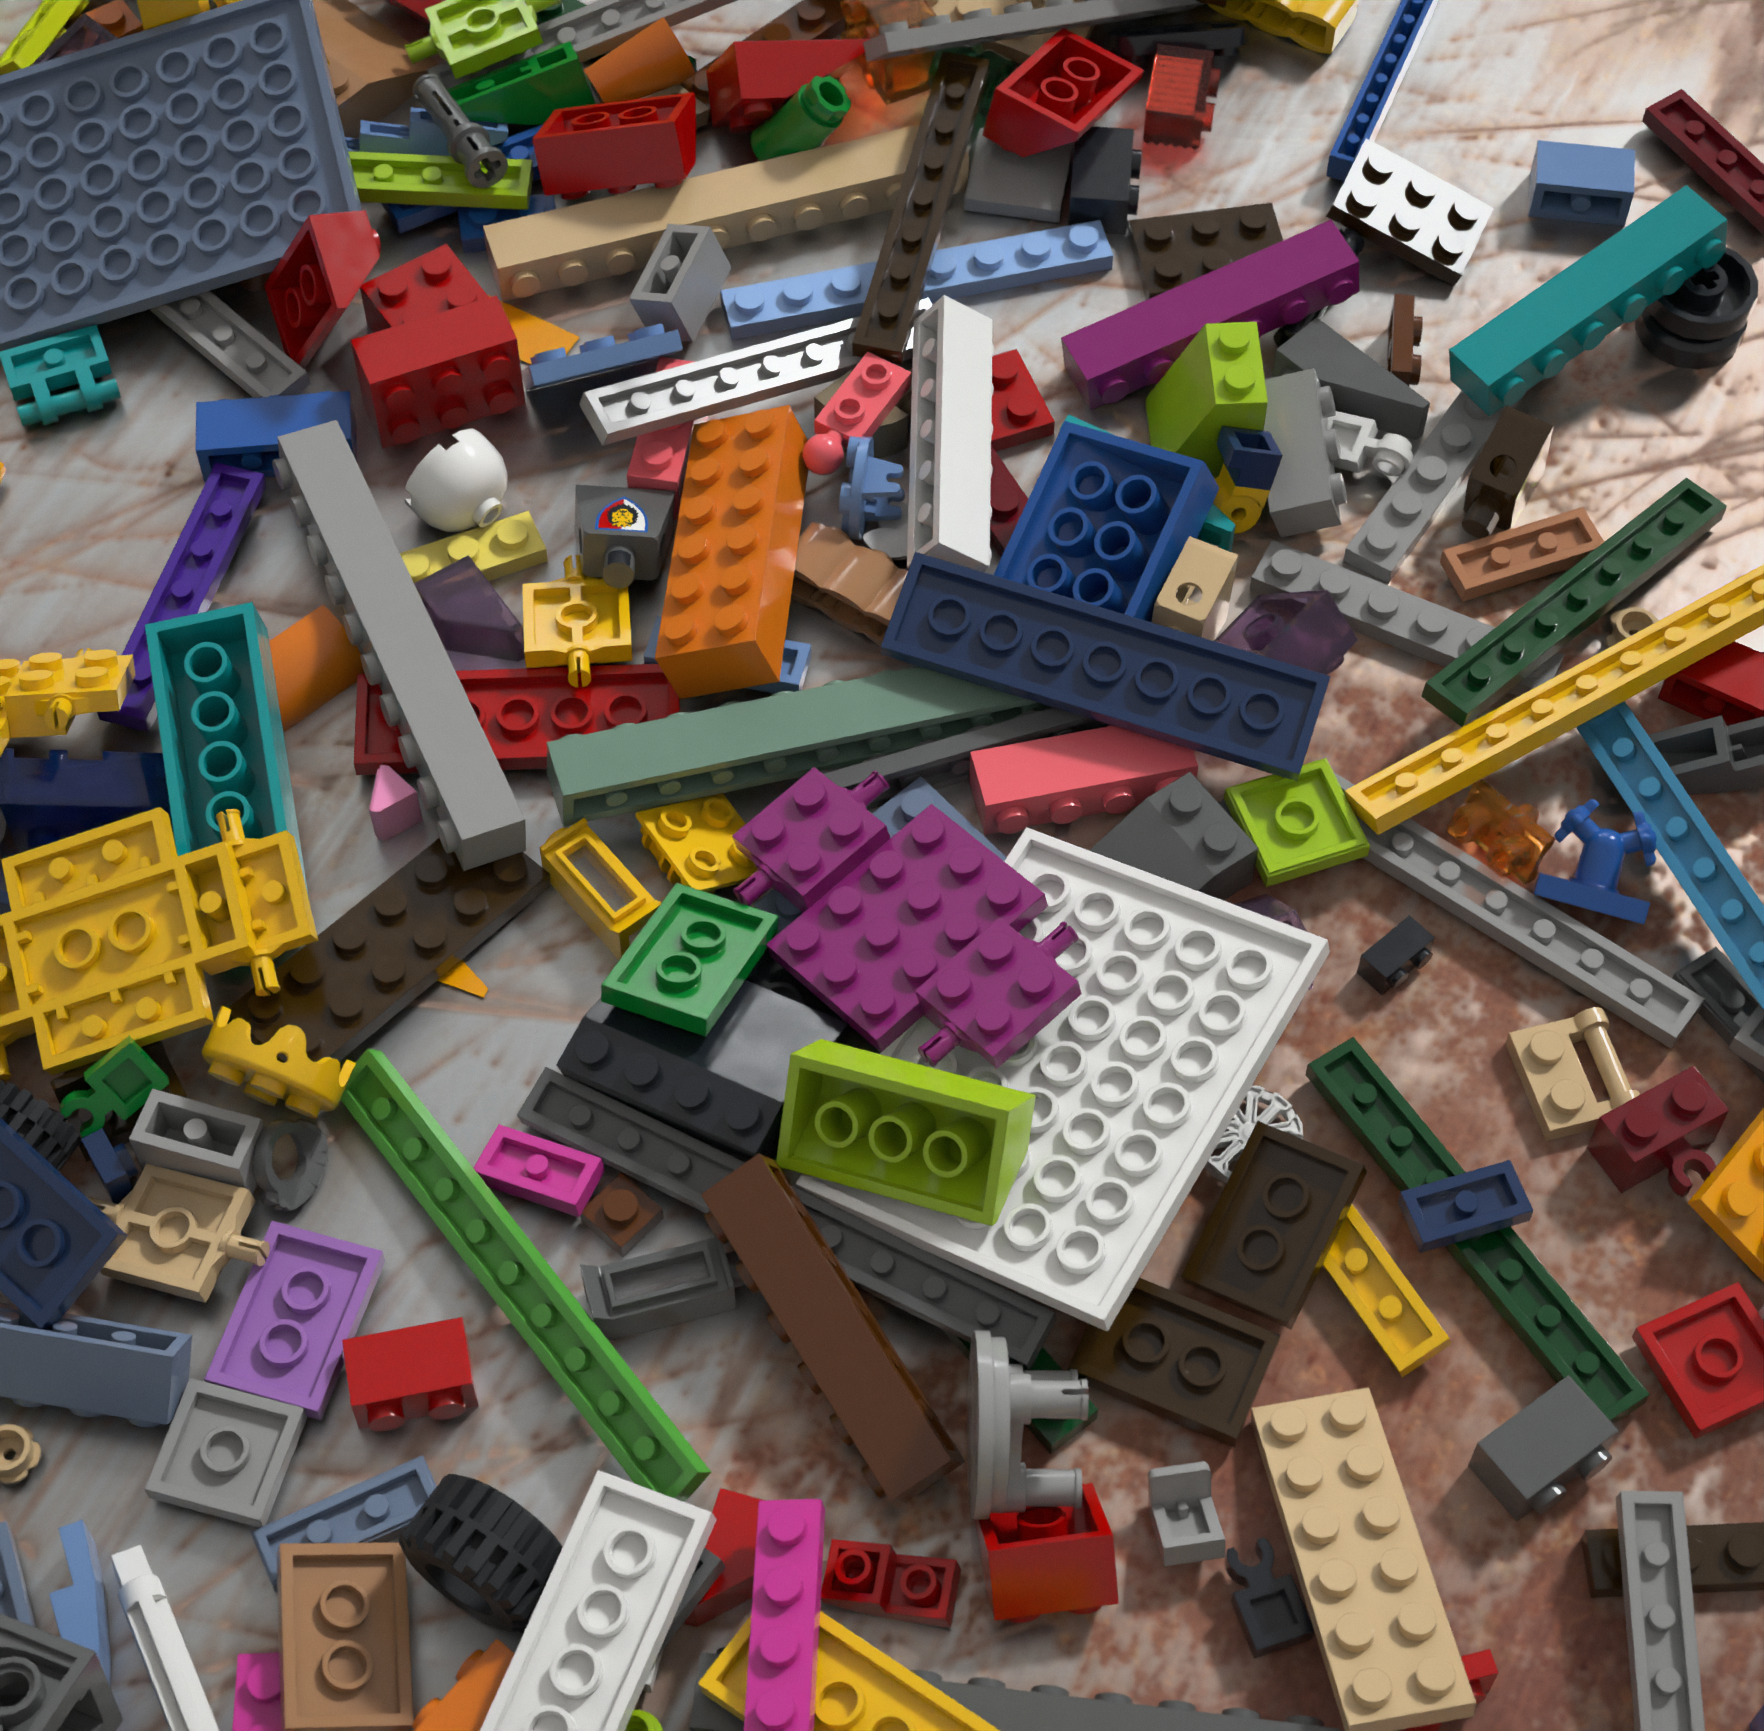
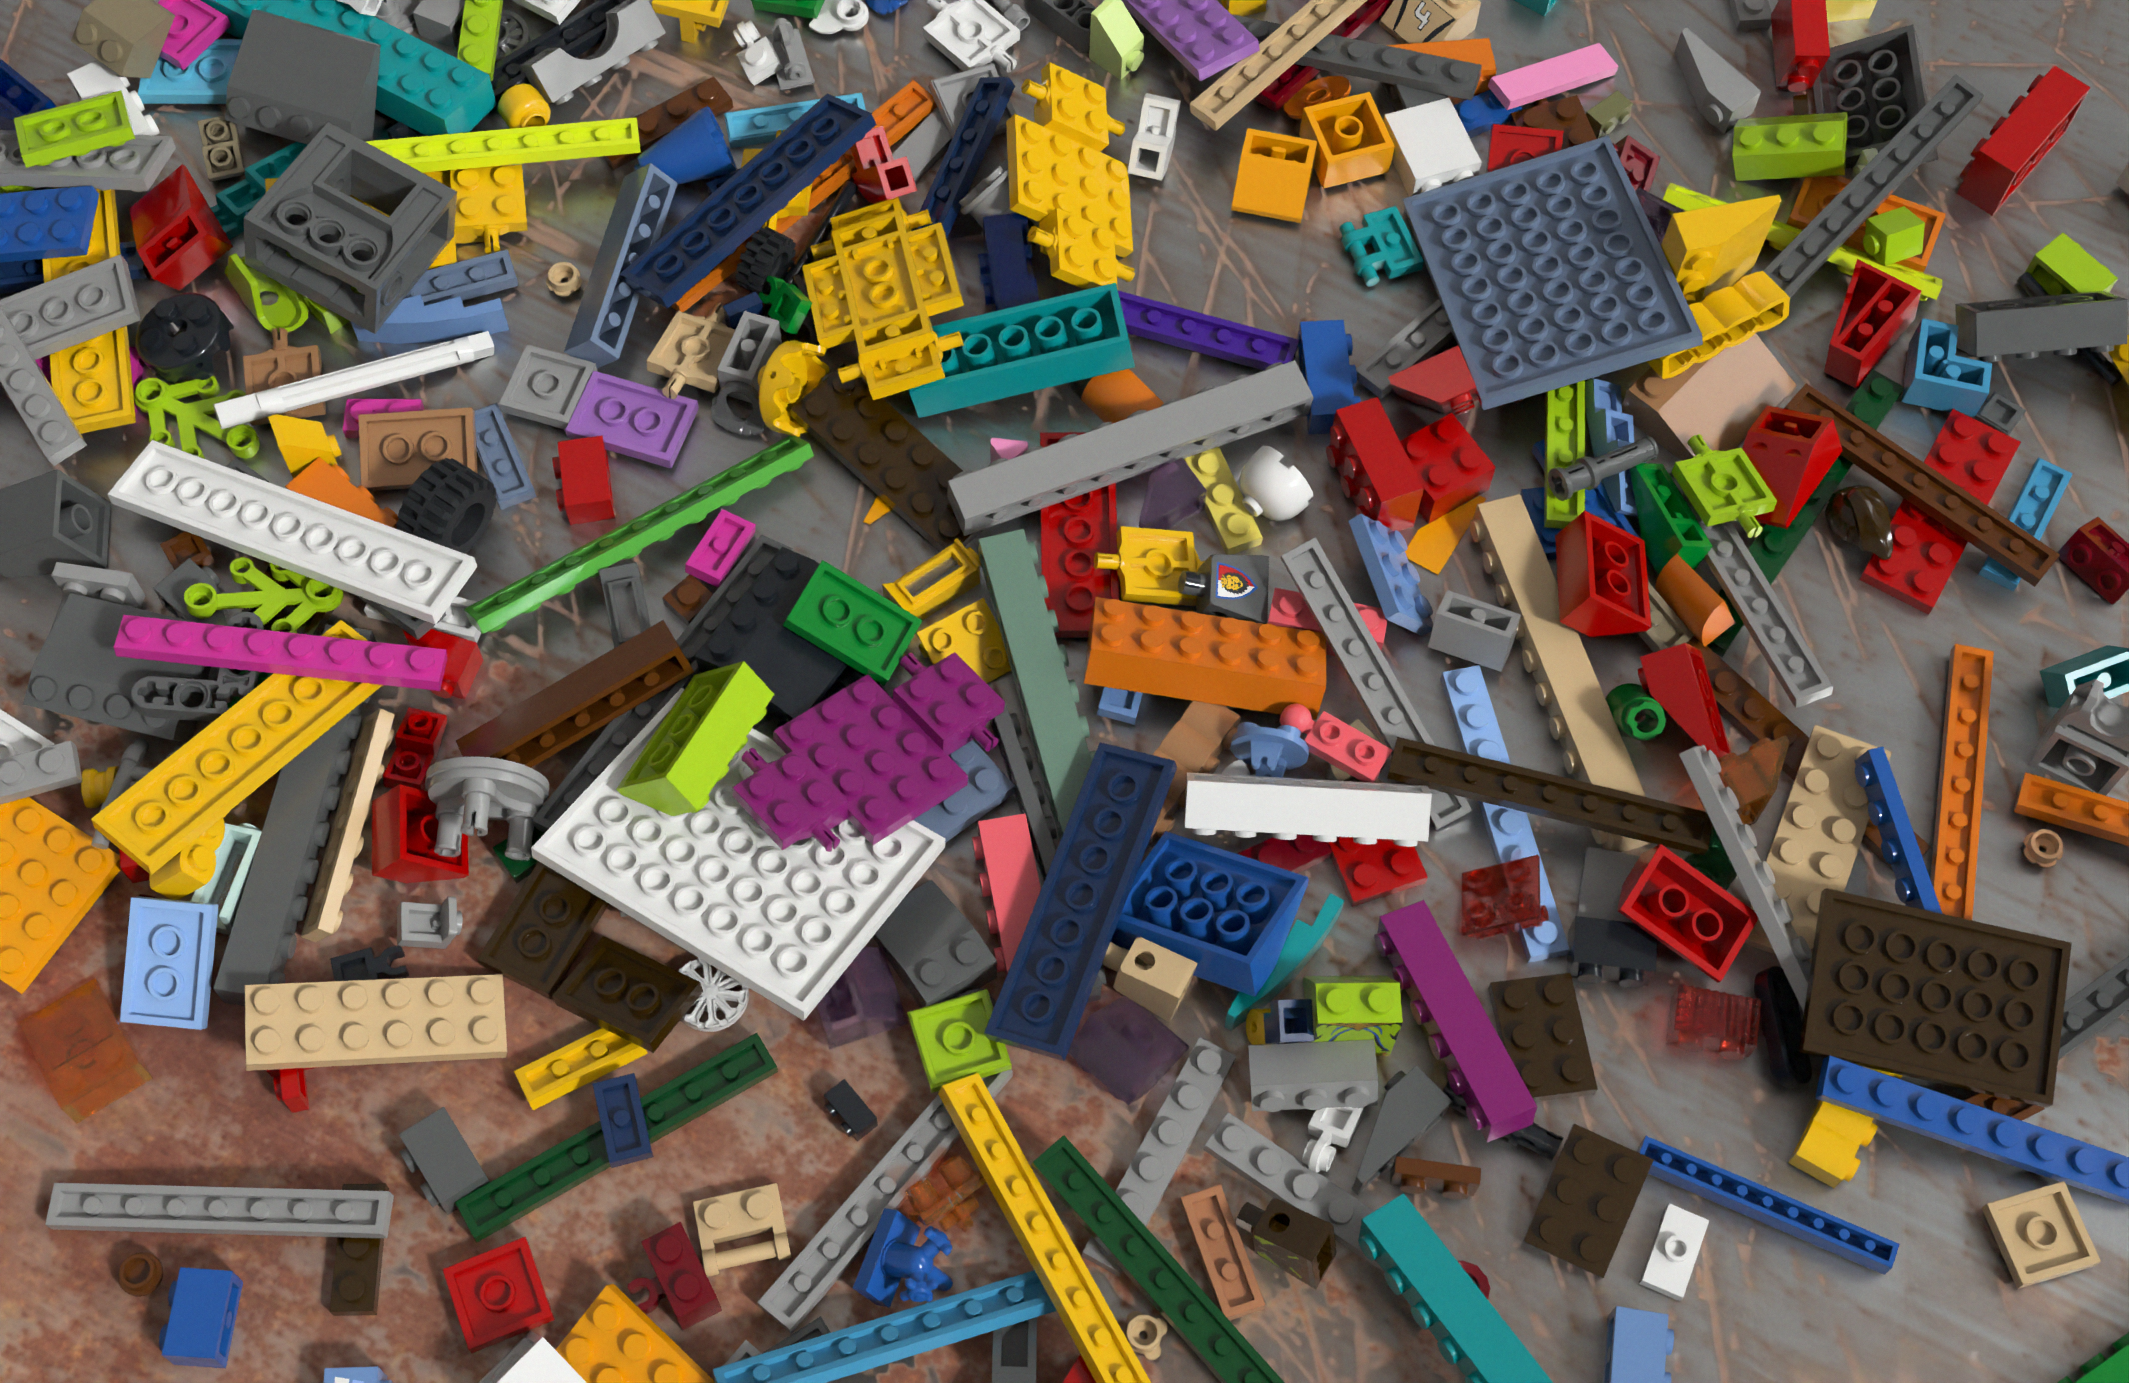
camera: 90 degrees right, 5 degrees up
none -> tan plate [301,708,395,942]
none -> clear red hinge [1461,855,1549,941]
none -> white plate [1639,1204,1709,1301]

